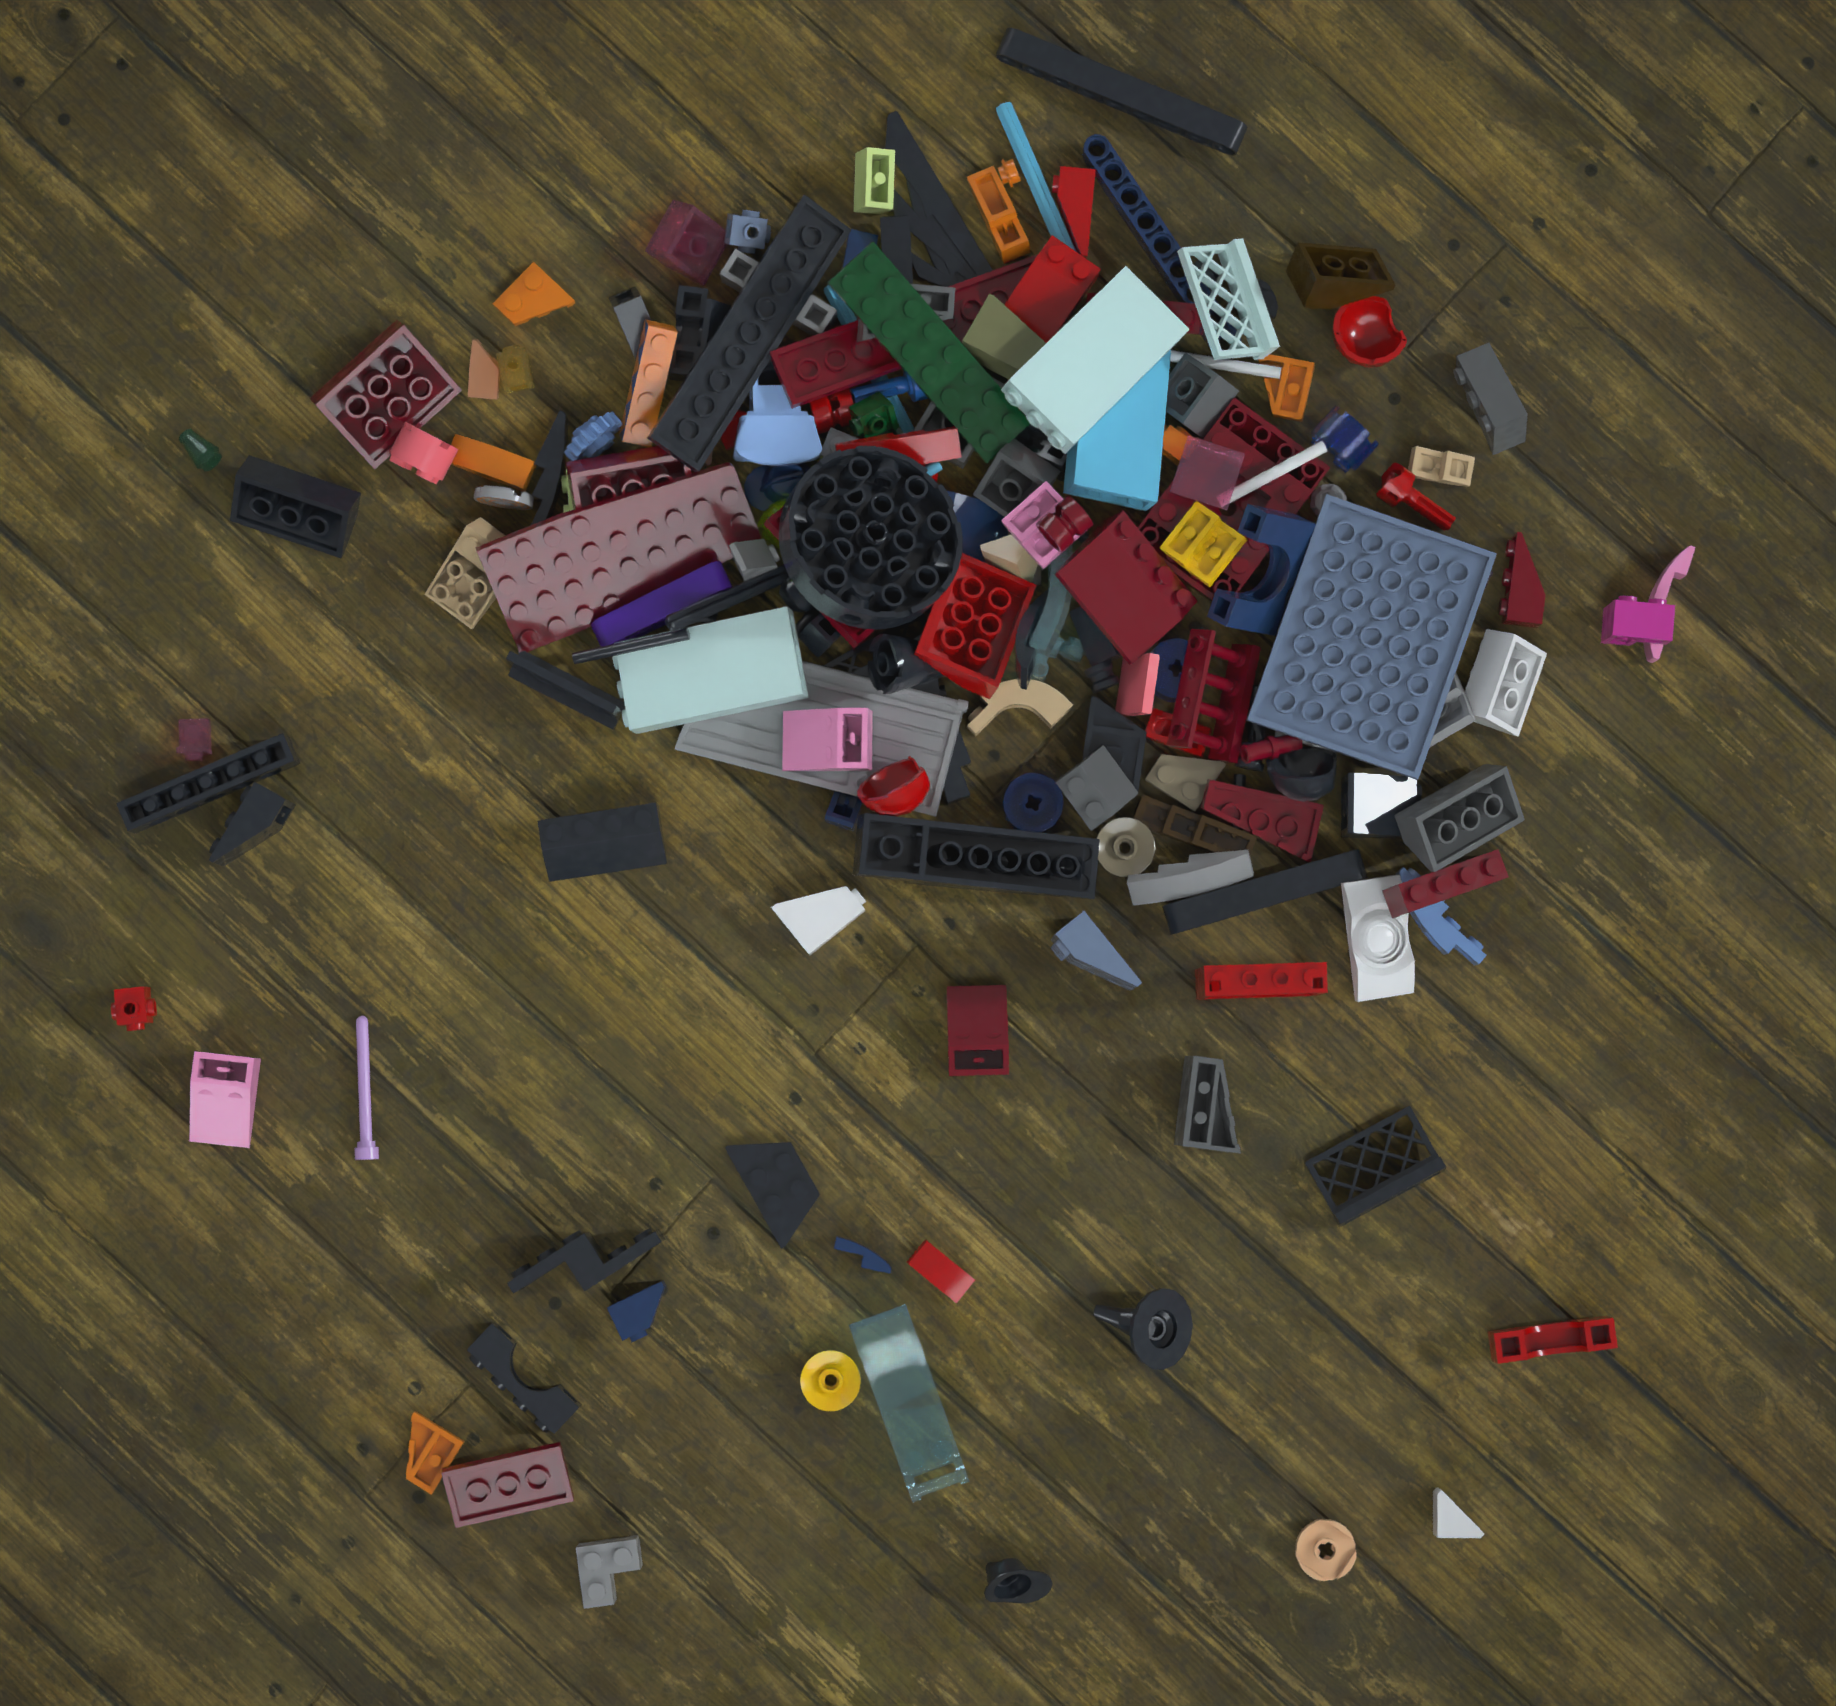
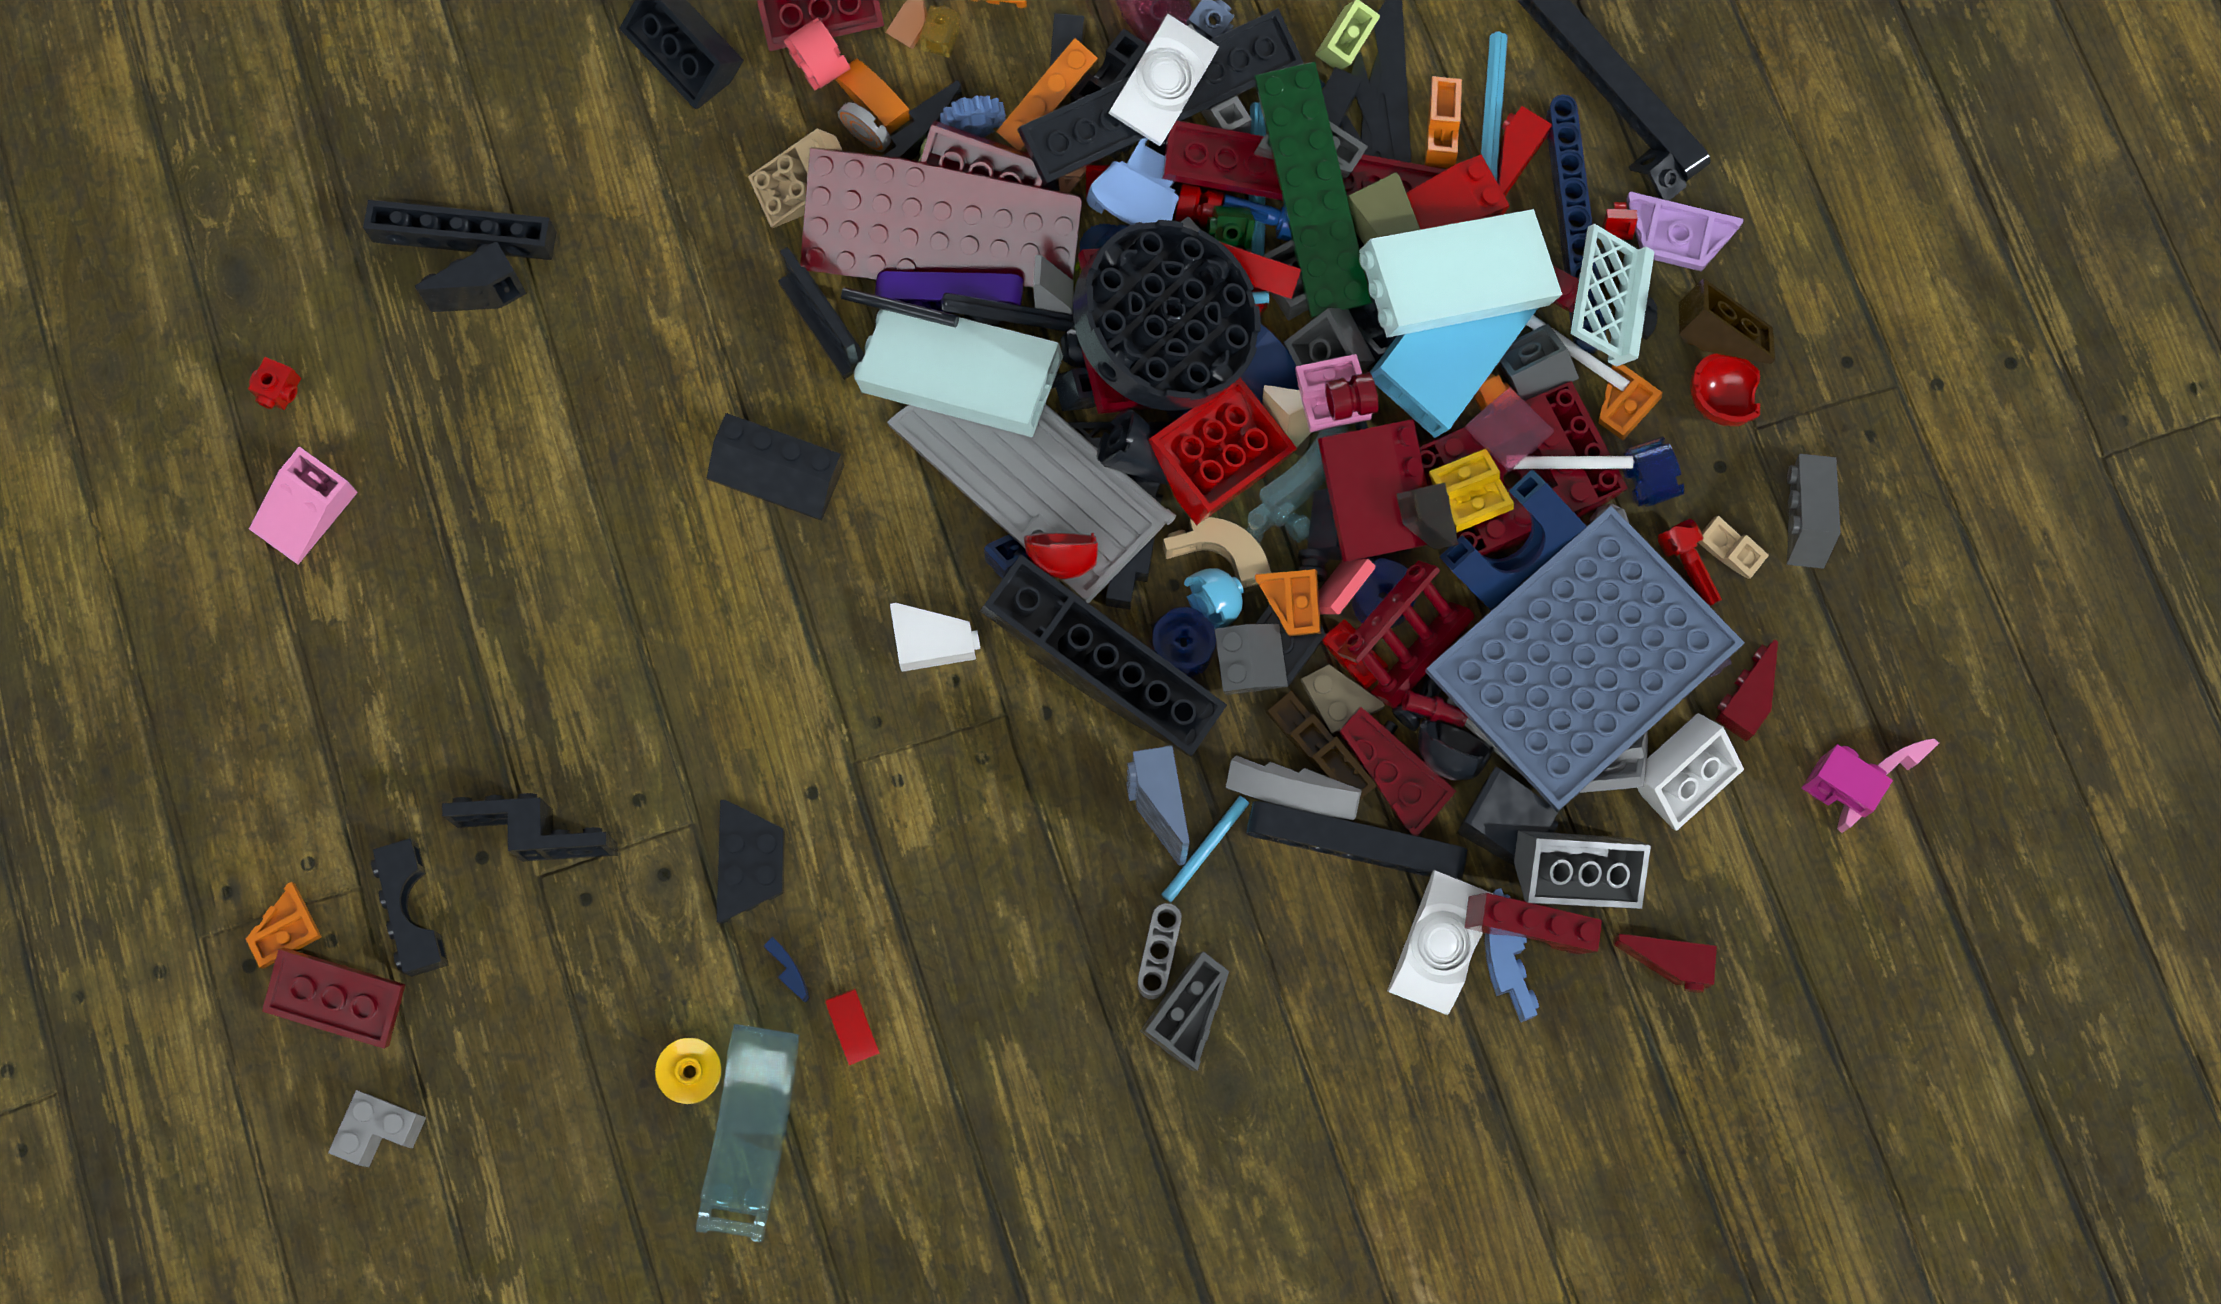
camera: 30 degrees right, 10 degrees down
clear pink bracket [176,718,212,761] -> none
lavender piece [354,1016,379,1160] -> none
dark blue slope [607,1280,666,1343] -> none
bright pink slope [782,708,873,771] -> none
dark red slope [947,985,1009,1076] -> none
orange plate [998,159,1021,187] -> none
black slope [1015,587,1058,690] -> none
black piece [1093,1288,1193,1370] -> none
dark tan dish [1097,817,1155,877] -> none
red window [1195,962,1328,1000] -> none
black fence [1304,1106,1446,1228] -> none
none -> white slope [1109,14,1219,146]
none -> light grey beam [1138,903,1181,999]
none -> medium azure bar [1161,796,1250,903]
none -> medium azure cylinder [1184,568,1243,632]
none -> orange wing [1255,569,1321,636]
none -> clear smoke slope [1396,483,1459,549]
none -> red tile [1602,202,1638,240]
none -> dark red slope [1613,934,1717,993]
none -> lavender wing [1627,192,1743,271]
none -> black bracket [1629,149,1687,201]

